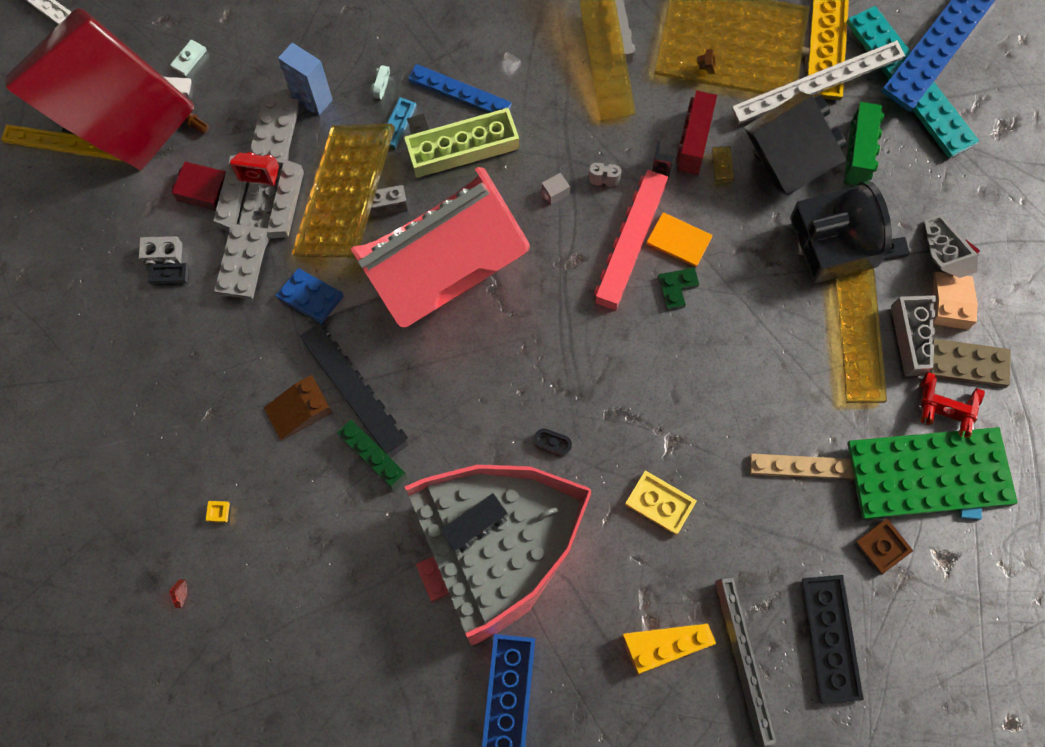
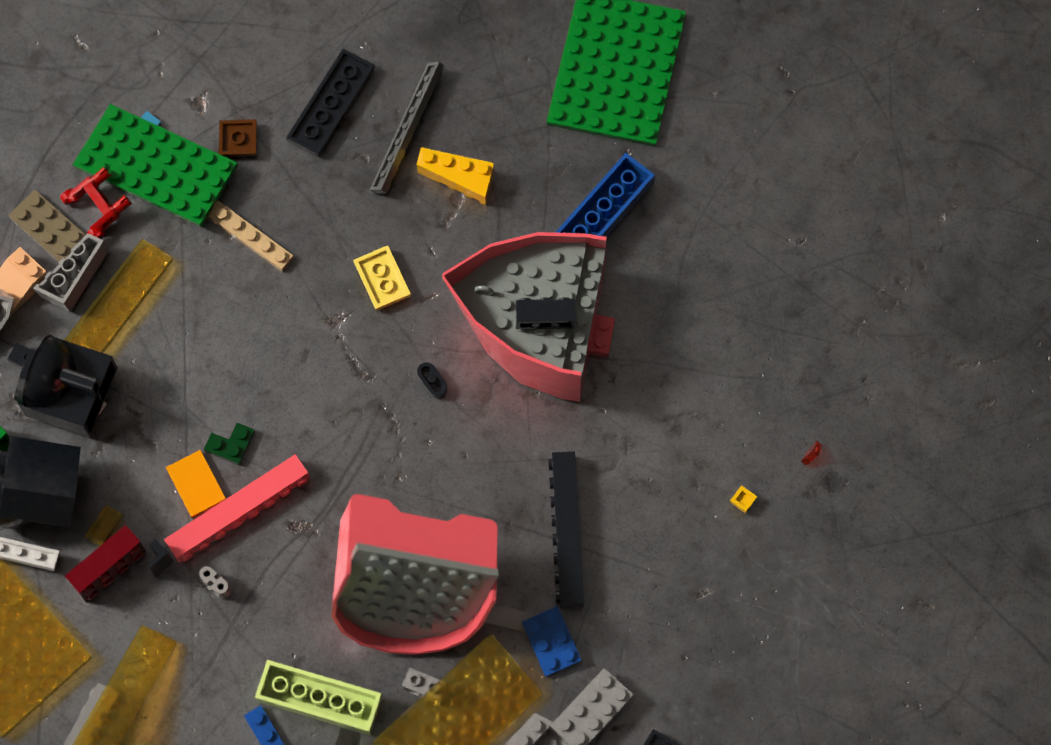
camera: 145 degrees left, 0 degrees up
reddish brown slope [264,375,333,441] -> none
dark green brick [337,420,408,491] -> none
light grey brick [540,173,570,205] -> none
reddish brown tile [697,49,716,75] -> none

